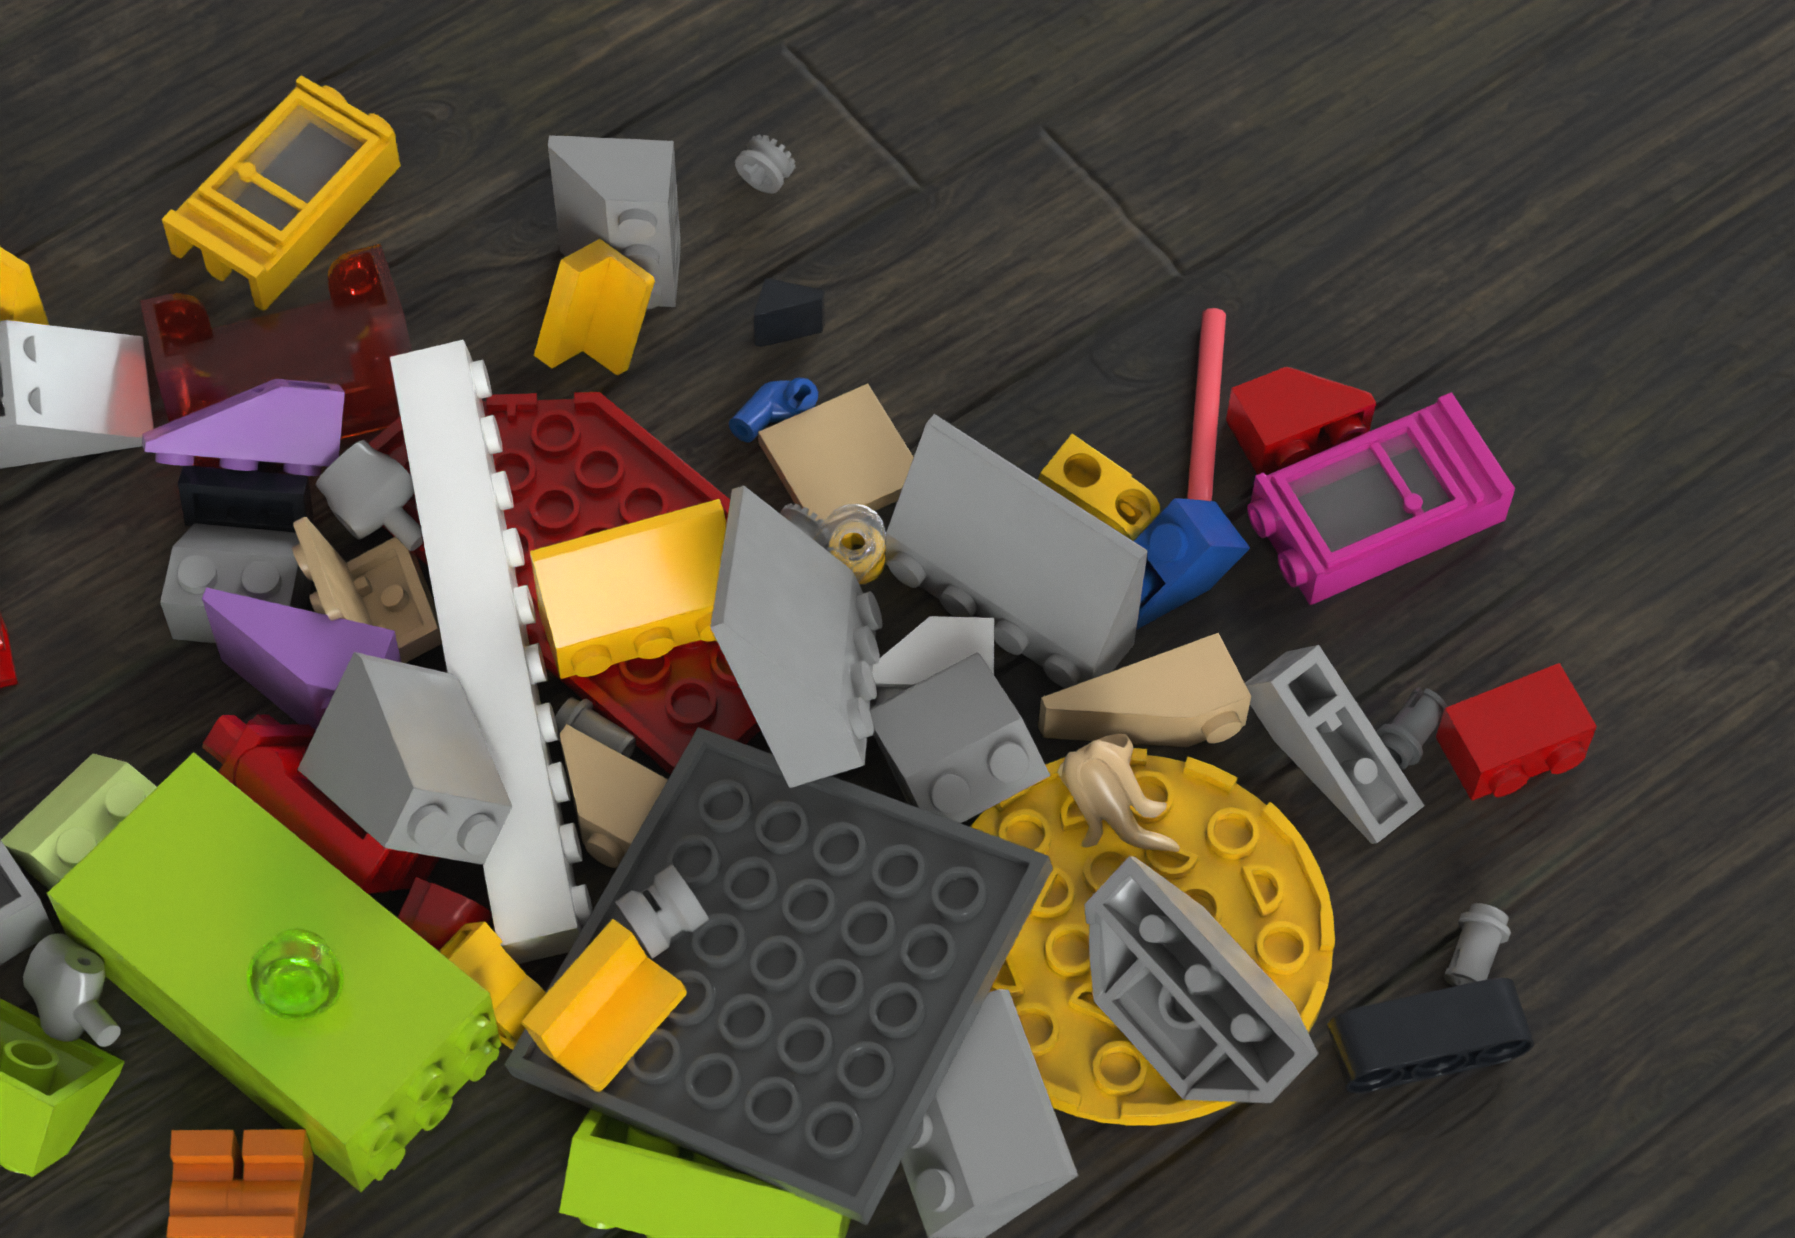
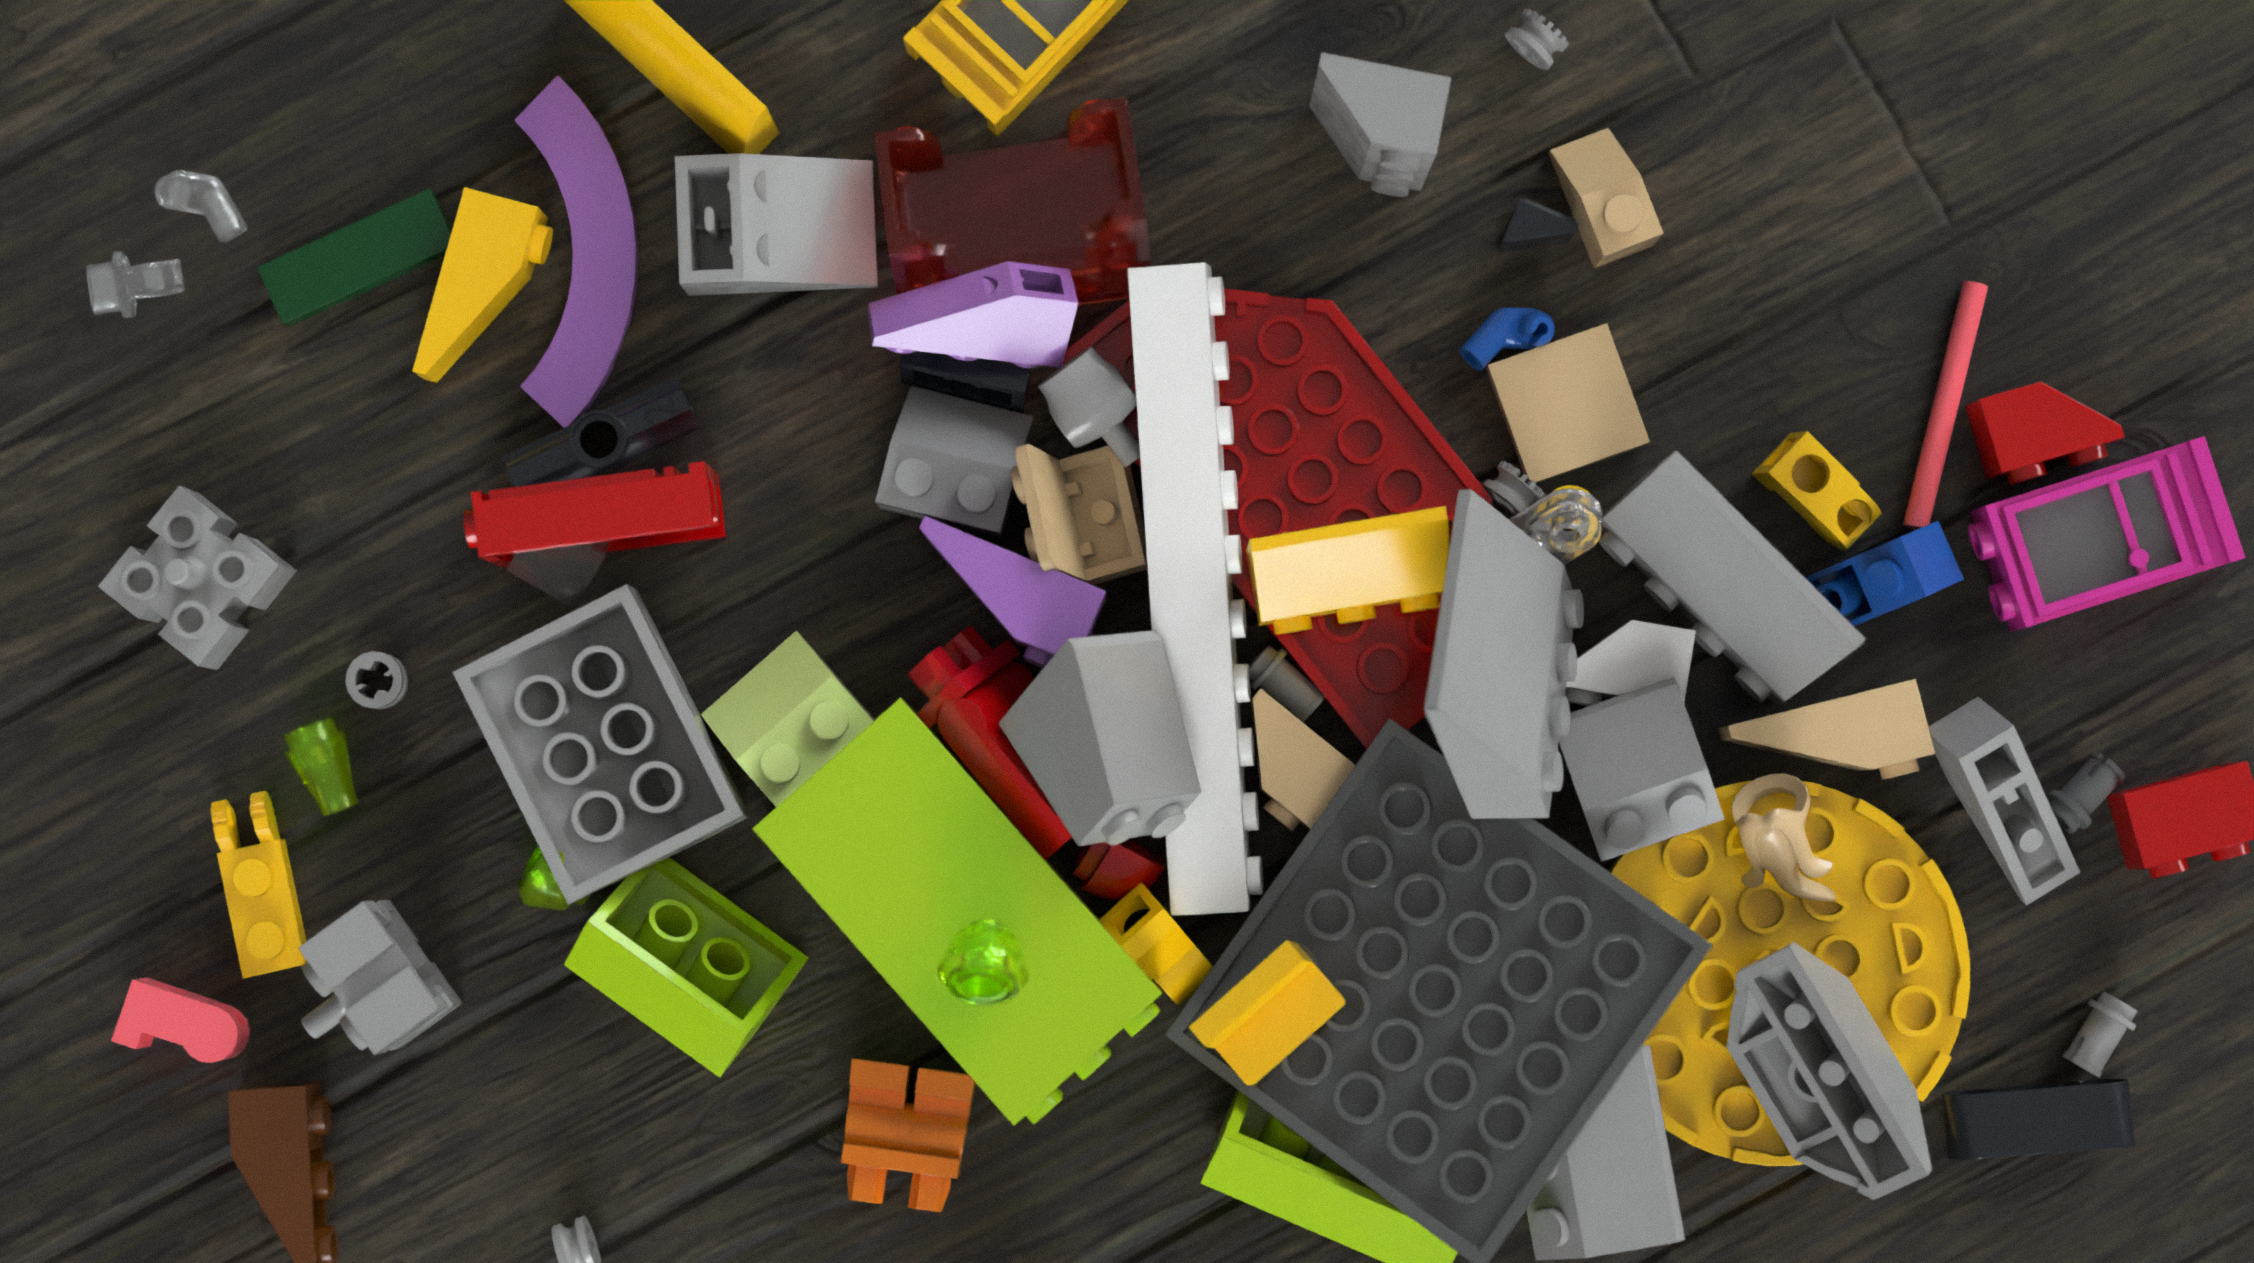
camera: 10 degrees right, 25 degrees up
light grey piece [23,933,121,1047] -> none
yellow panel [534,239,655,375] -> none
light grey wheel [615,864,709,959] -> none
none -> tan slope [1548,128,1664,269]

